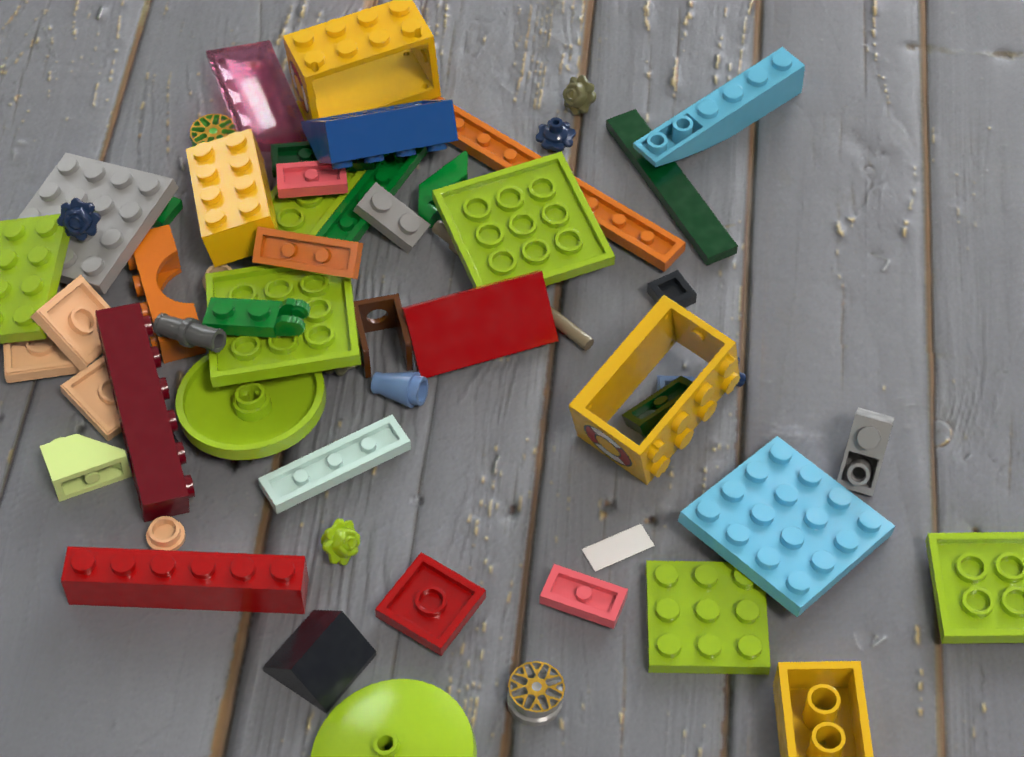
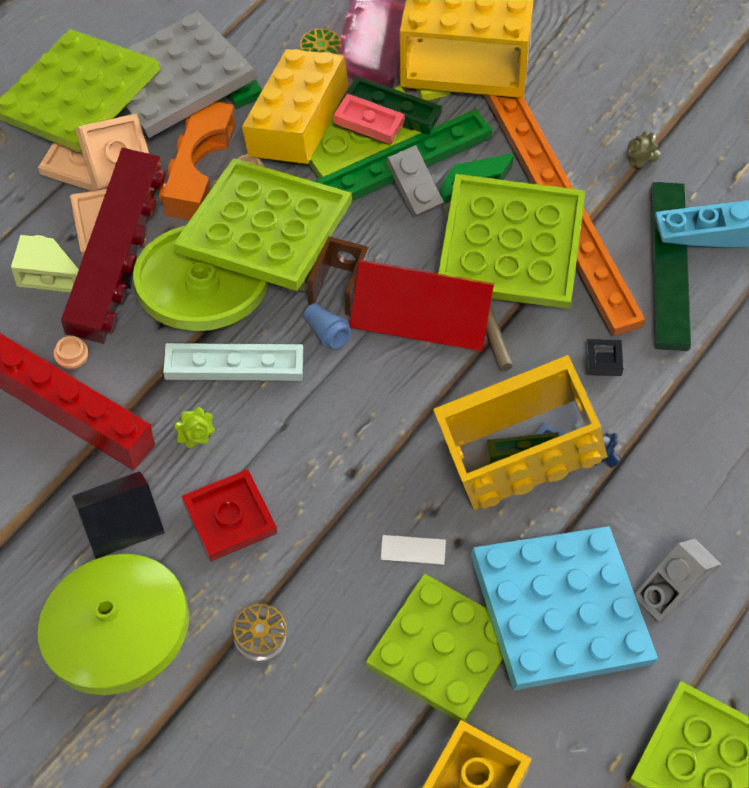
camera: 30 degrees right, 5 degrees up
dark blue plant [57,198,101,241] -> none
dark grey pin [153,313,227,352] -> none
green hinge [202,297,311,338] -> none
orange plate [252,227,363,279] -> none
blue slope [301,100,458,169] -> none
dark blue plant [536,117,576,152] -> none
coral plate [540,564,628,629] -> none

